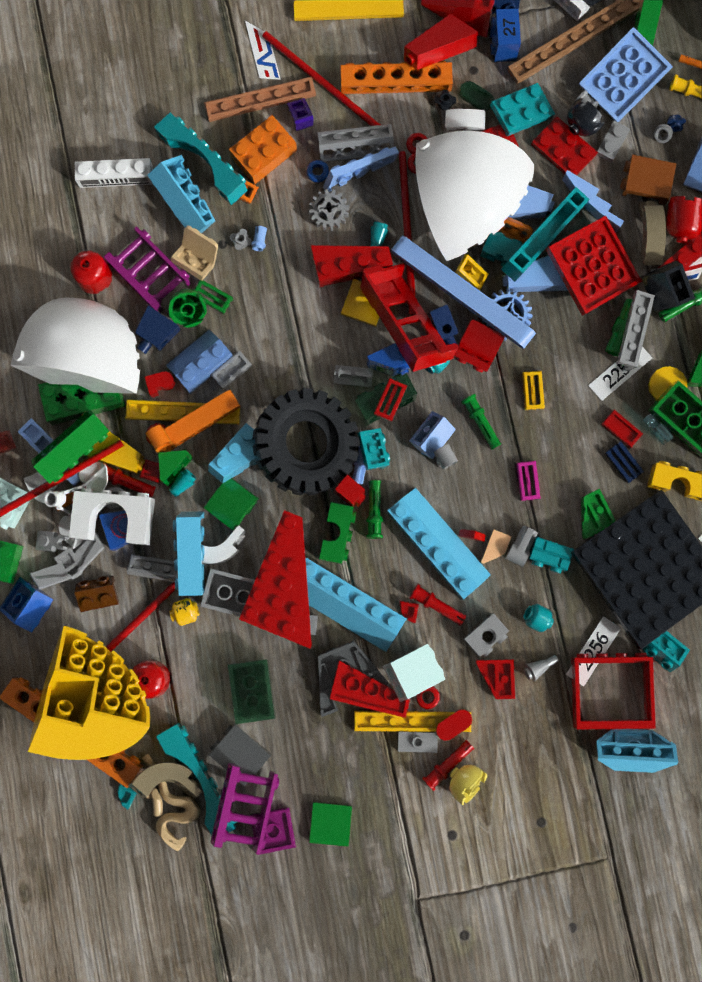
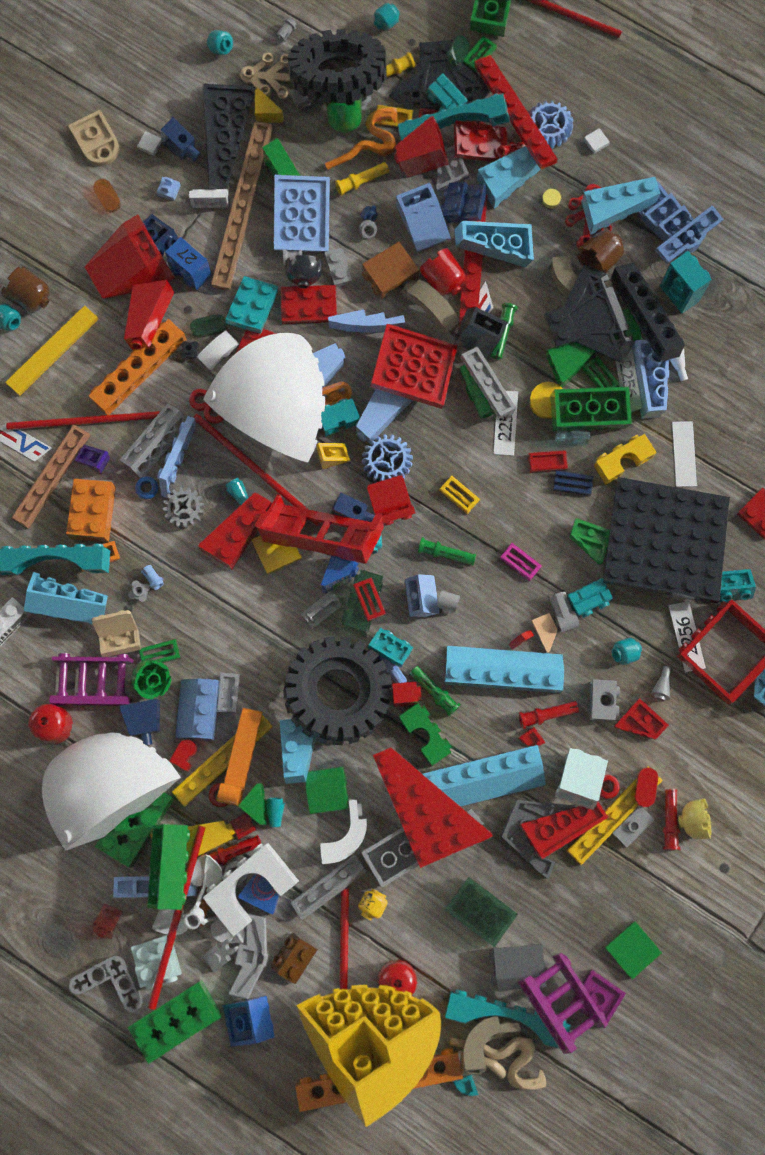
camera: 45 degrees left, 5 degrees down
medium azure wedge [173,511,205,596] -> none
light blue beam [391,235,536,349] -> none
teal arch [501,187,590,282] -> none

